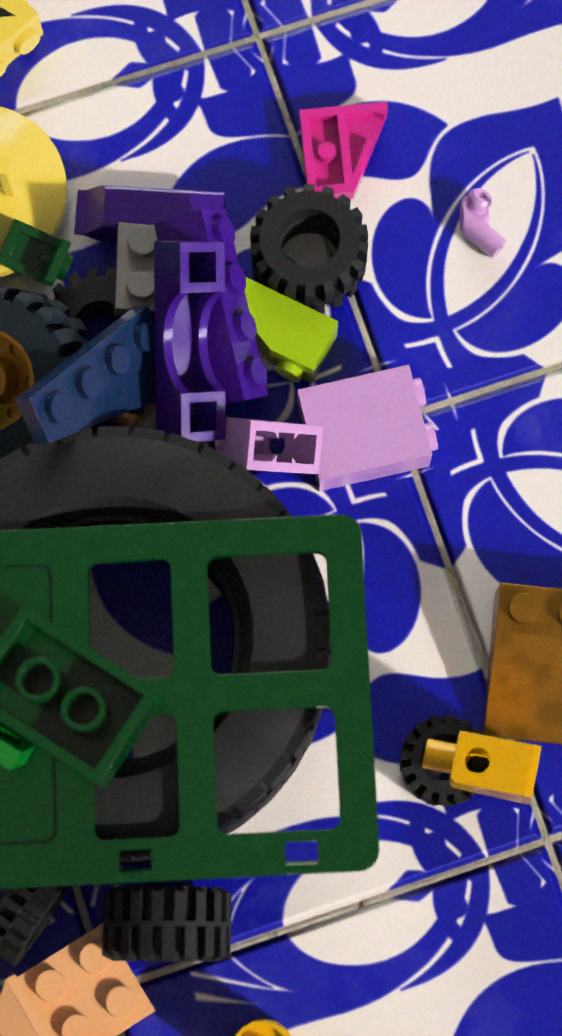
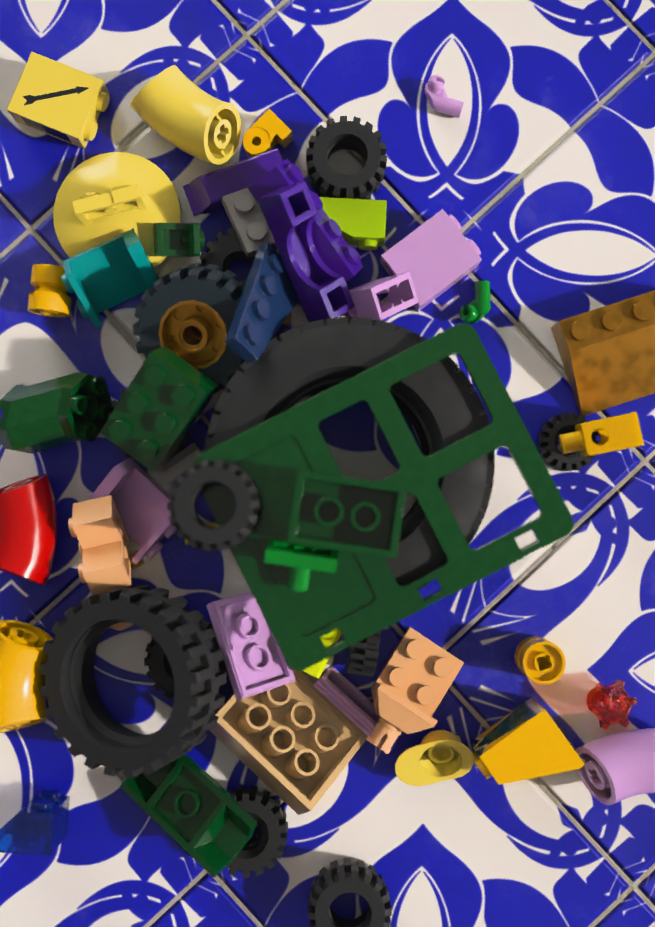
camera: 30 degrees left, 10 degrees up
black tyre [102,886,231,961] -> none
dark pink wing [299,102,388,199] -> none
none -> light yellow brick [130,65,241,165]
none -> yellow leg [243,109,293,158]
none -> green arm [459,280,491,324]

